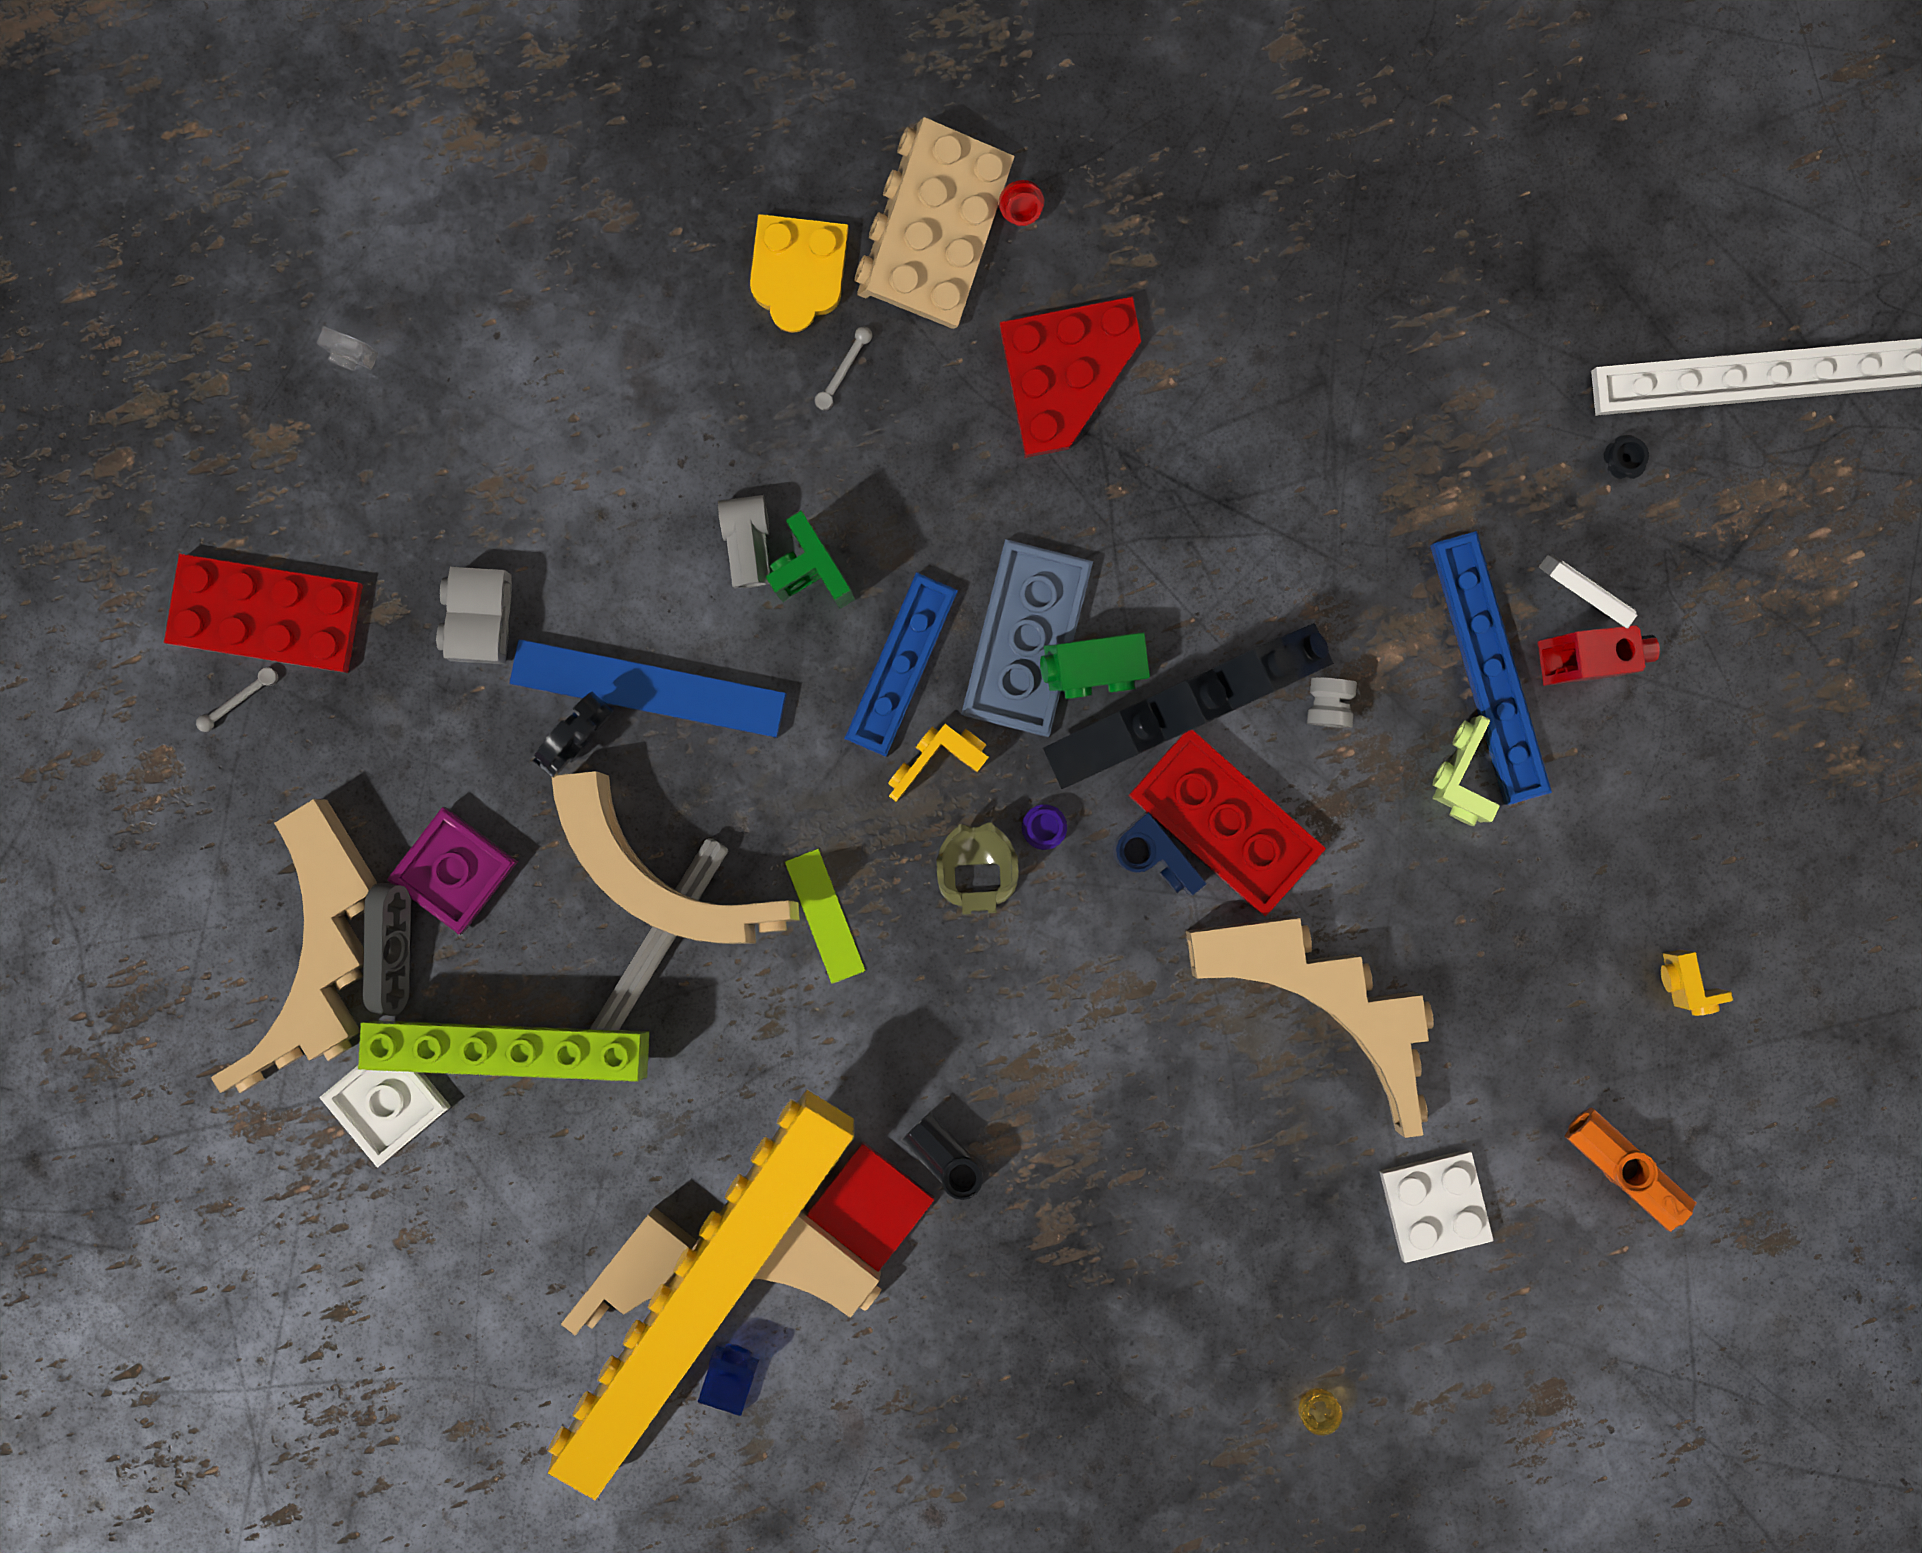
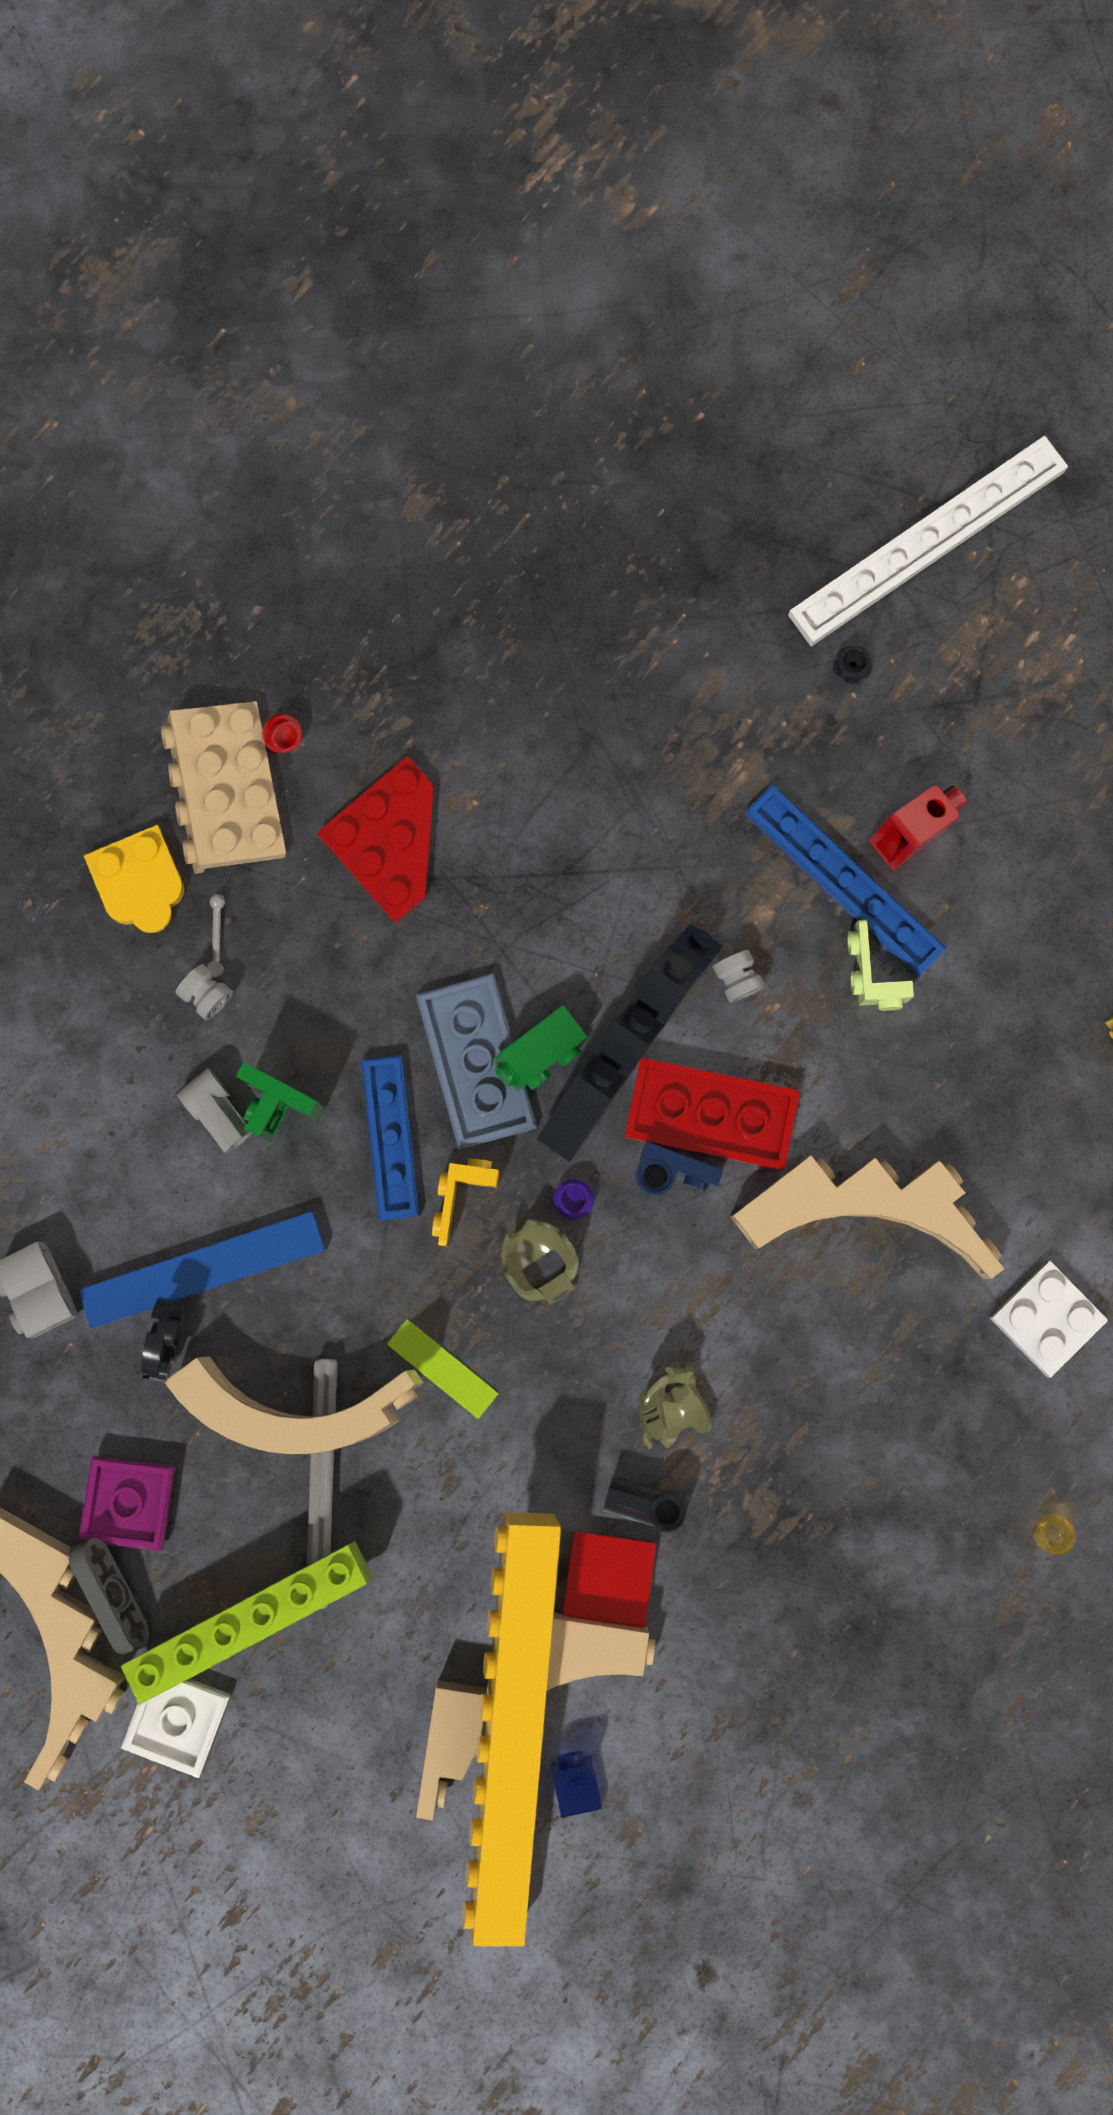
camera: 25 degrees left, 5 degrees down
white tile [1539,554,1637,629] -> none
none -> light grey wheel [176,964,233,1021]
none -> olive helmet [639,1365,712,1450]

